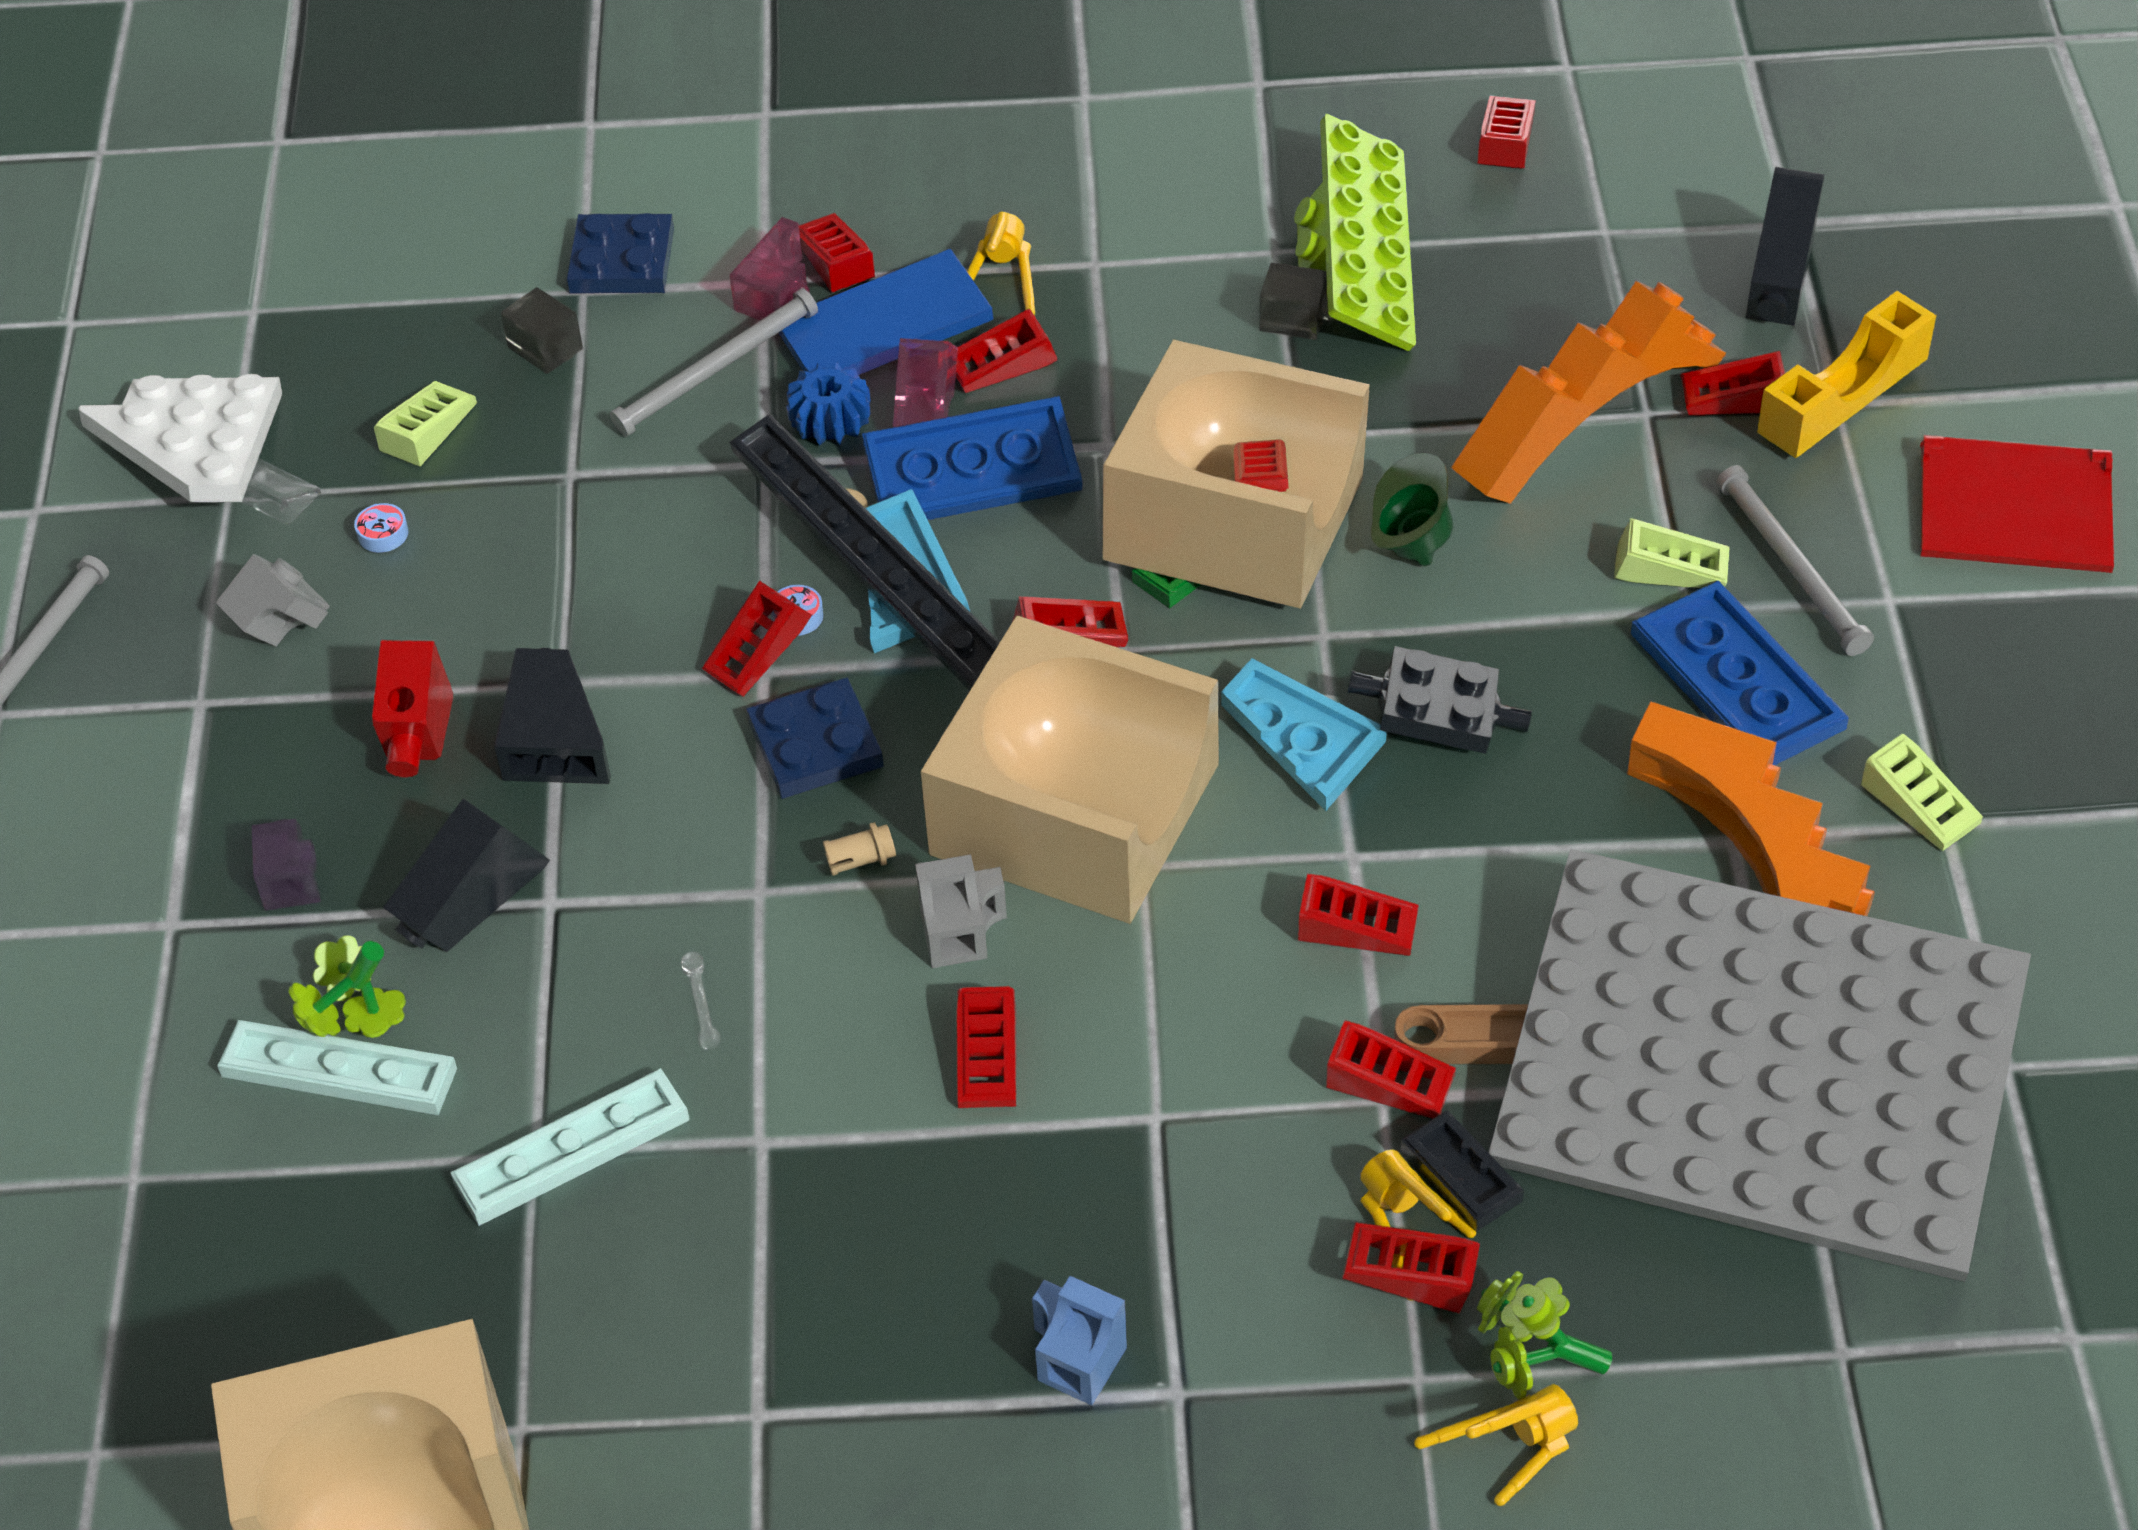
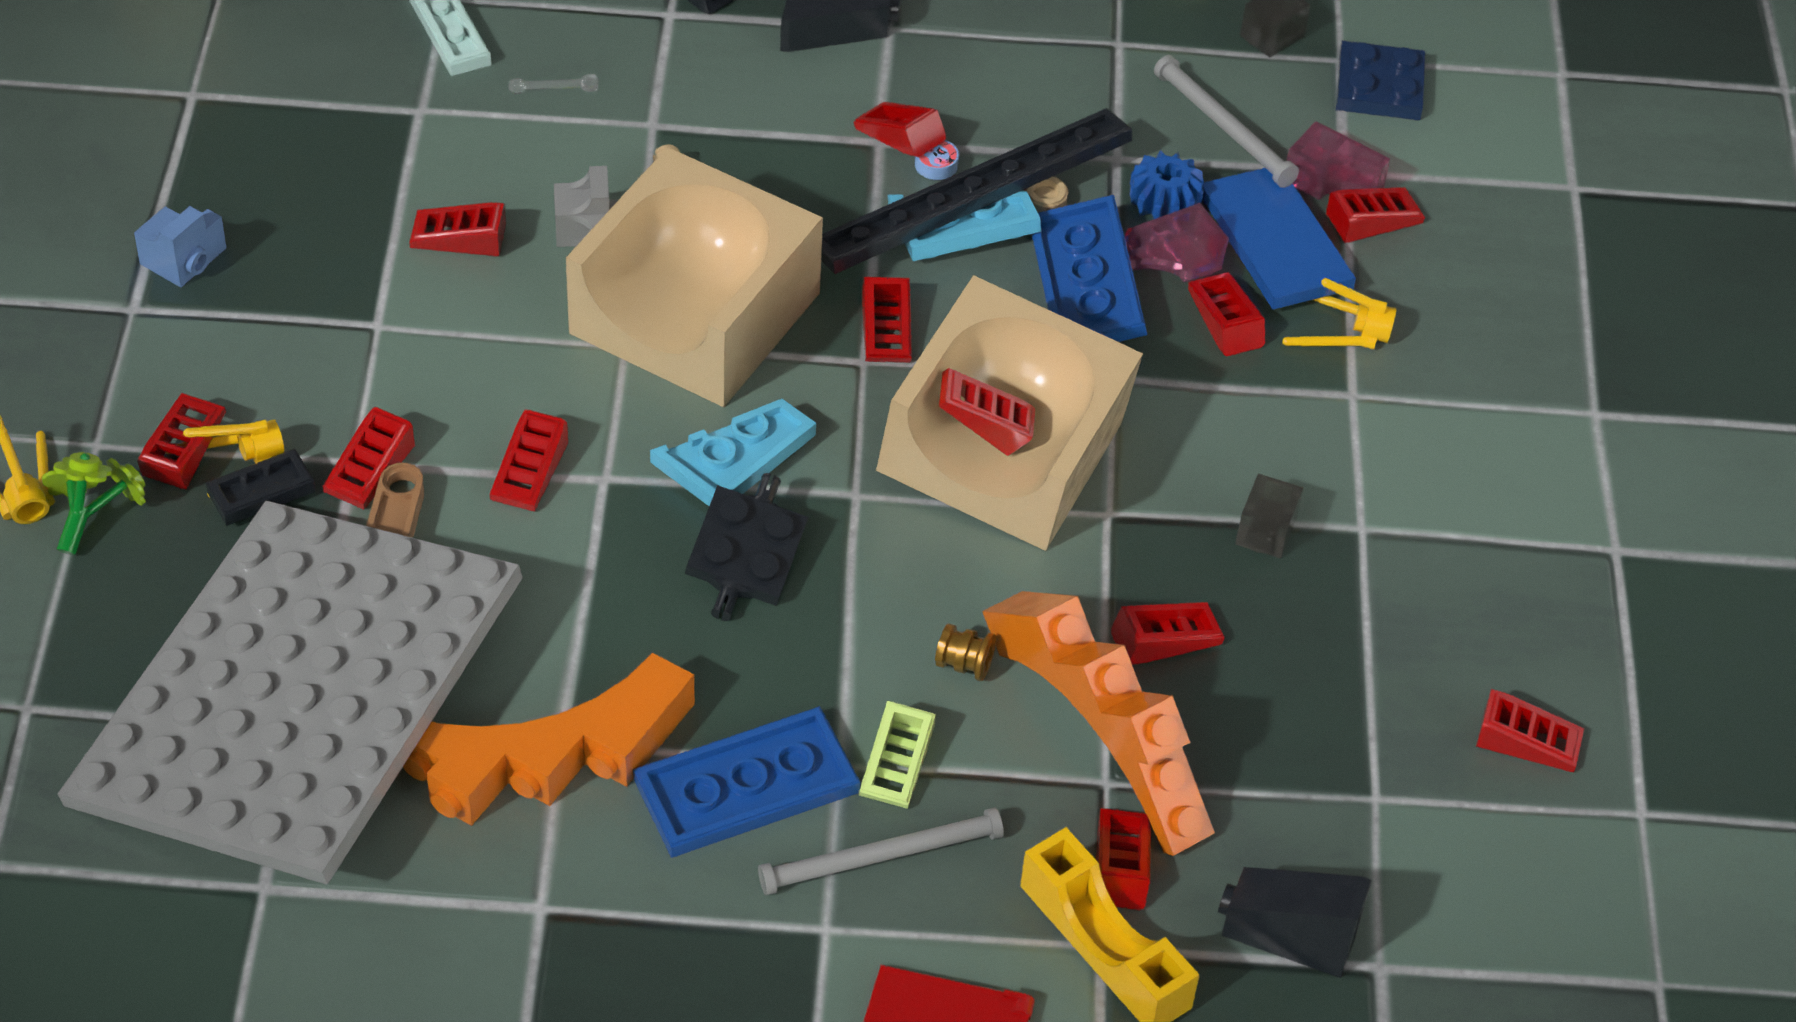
camera: 90 degrees right, 0 degrees up
dark blue plate [746,677,884,799] -> none
lime bracket [1294,114,1416,351] -> none
dark green piece [1371,452,1453,566] -> none
yellowish green slope [1861,734,1983,851] -> none
none -> pearl gold bush [935,623,996,681]
none -> red slope [1111,602,1225,665]

